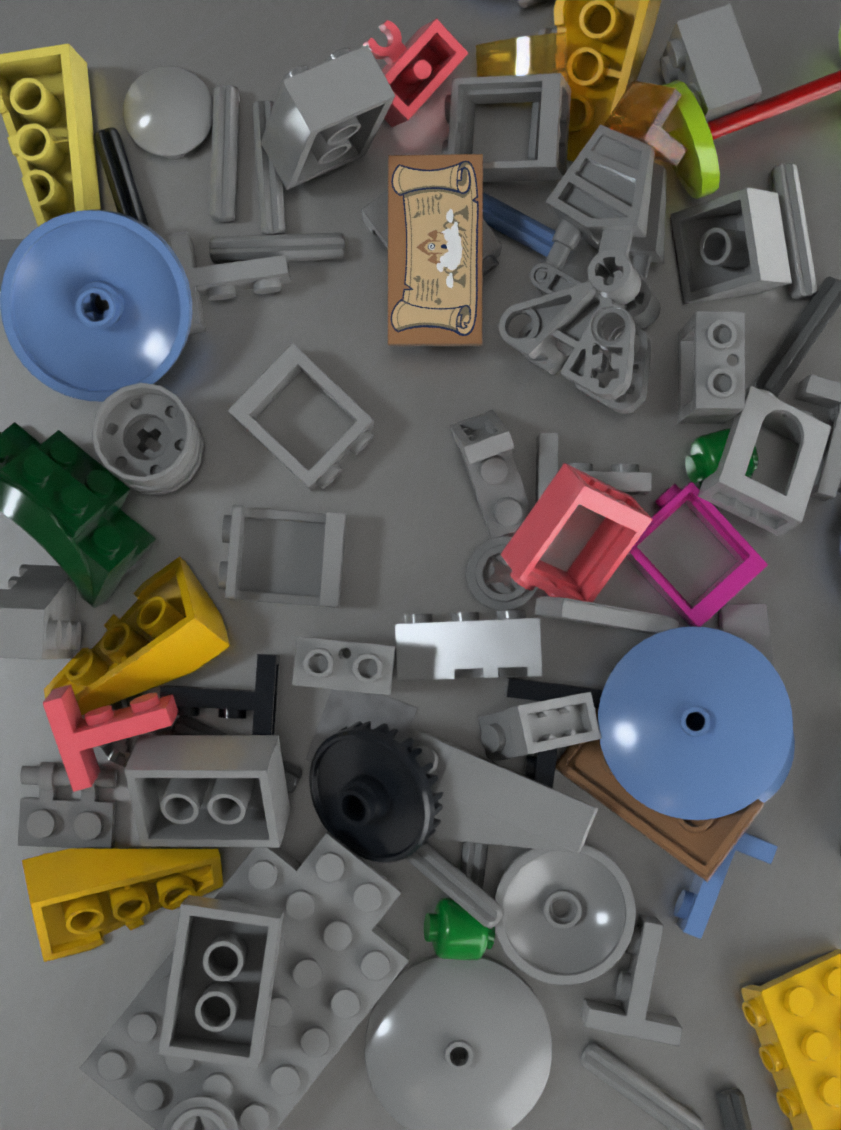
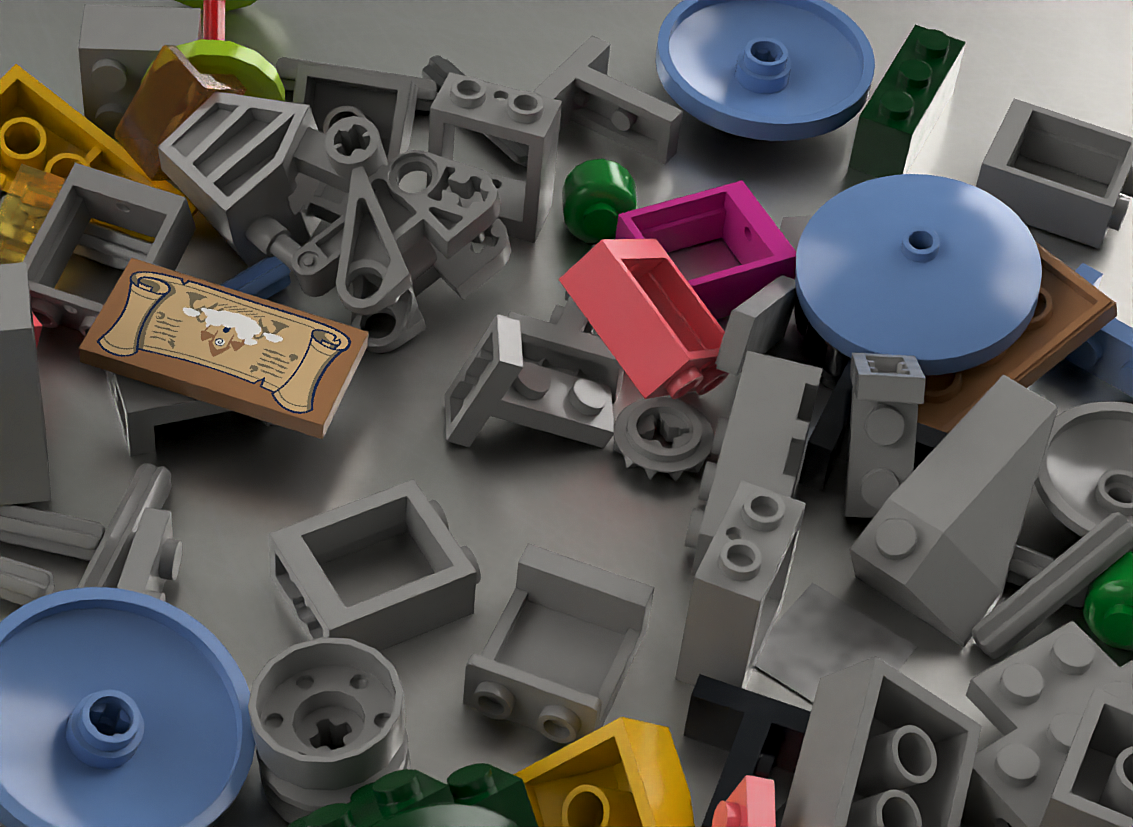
camera: 75 degrees left, 40 degrees down
black wheel [309,721,443,863] -> none
light grey panel [698,386,832,536] -> none

